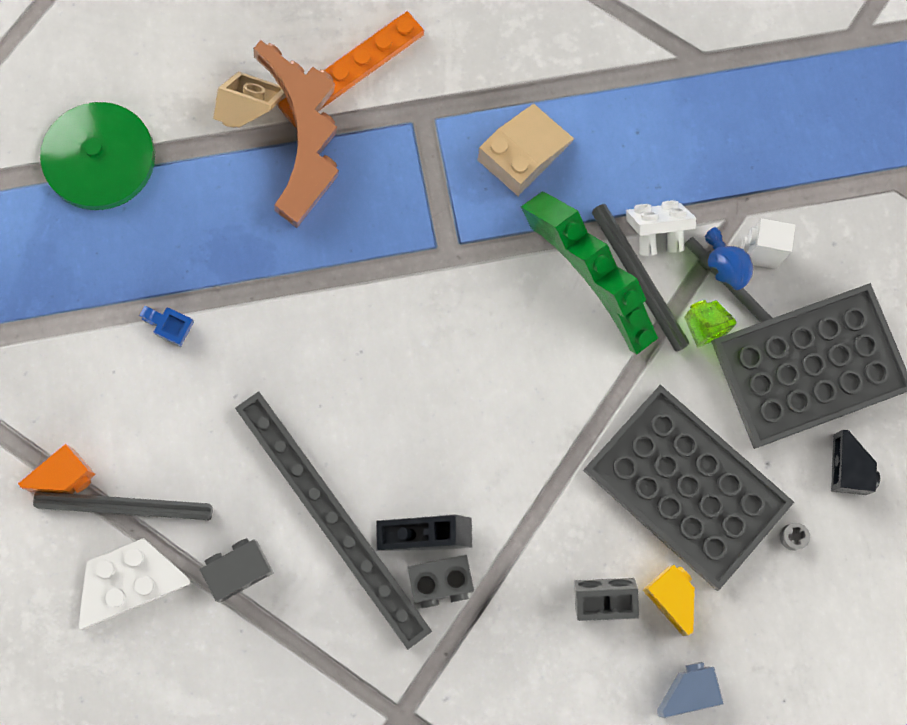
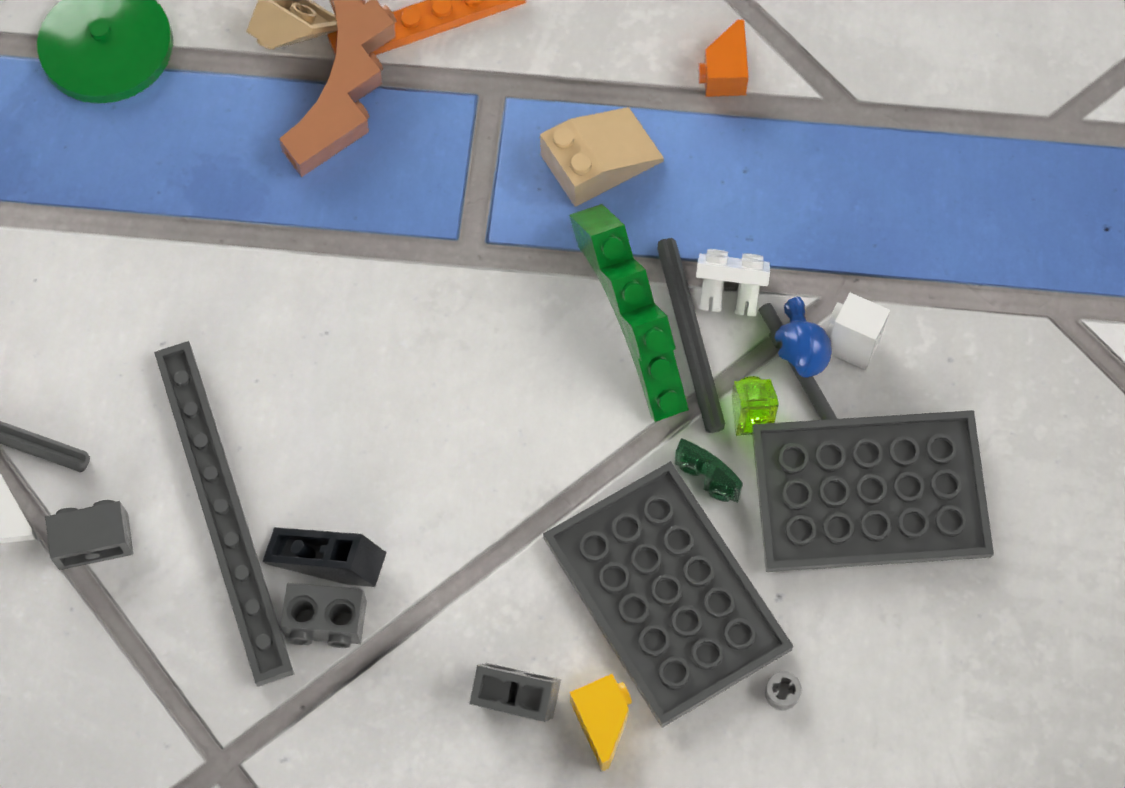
camera: 25 degrees right, 10 degrees down
blue plate [139,306,194,347] -> none
black slope [831,430,880,495] -> none
none -> clear green slope [674,438,743,503]
none -> orange slope [698,19,749,97]

